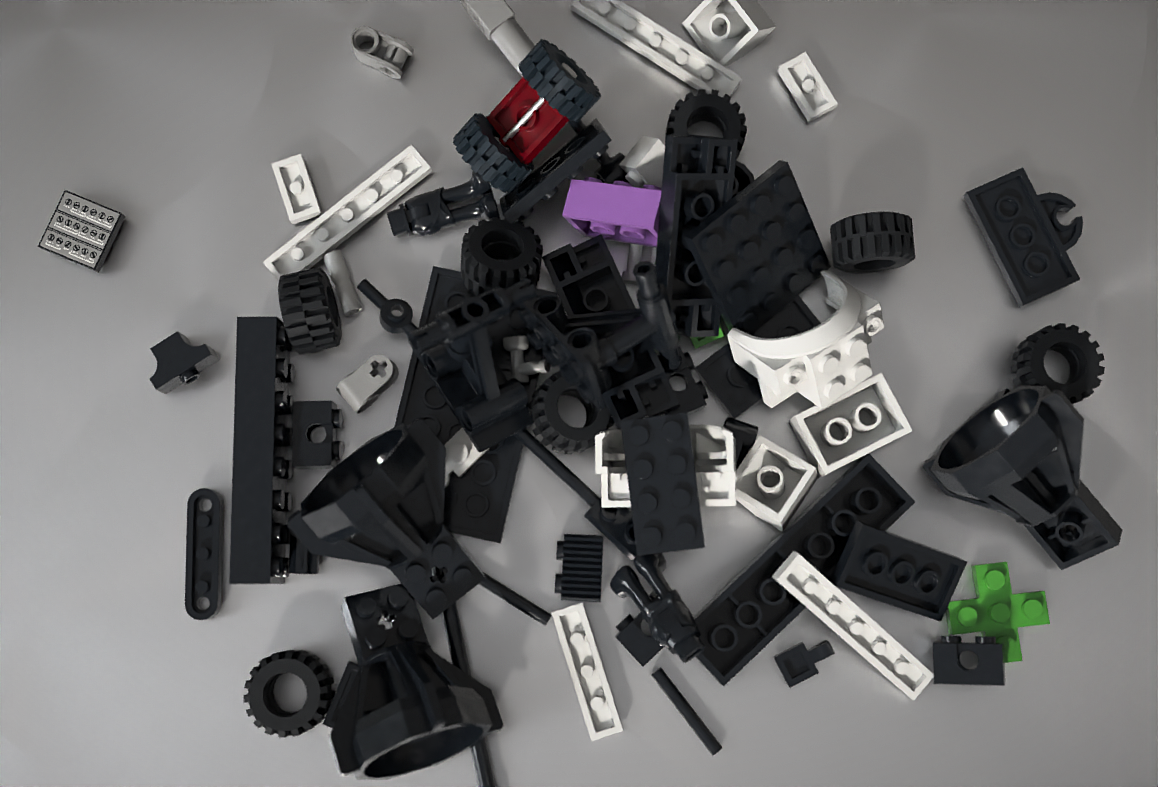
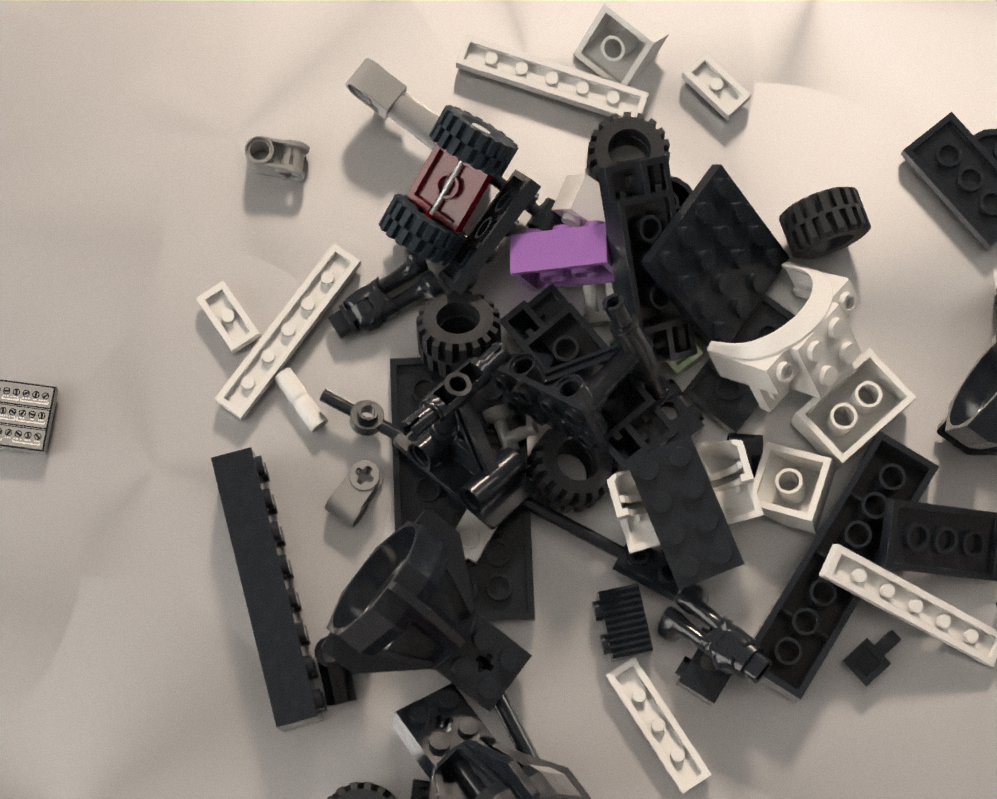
camera: 15 degrees left, 5 degrees down
black brick [150,331,220,394] -> none
black plate [185,488,223,620] -> none
black tyre [278,267,342,355] -> none
black brick [292,401,343,469] -> none
black bar [479,571,552,626] -> none
black bar [651,667,722,756] -> none

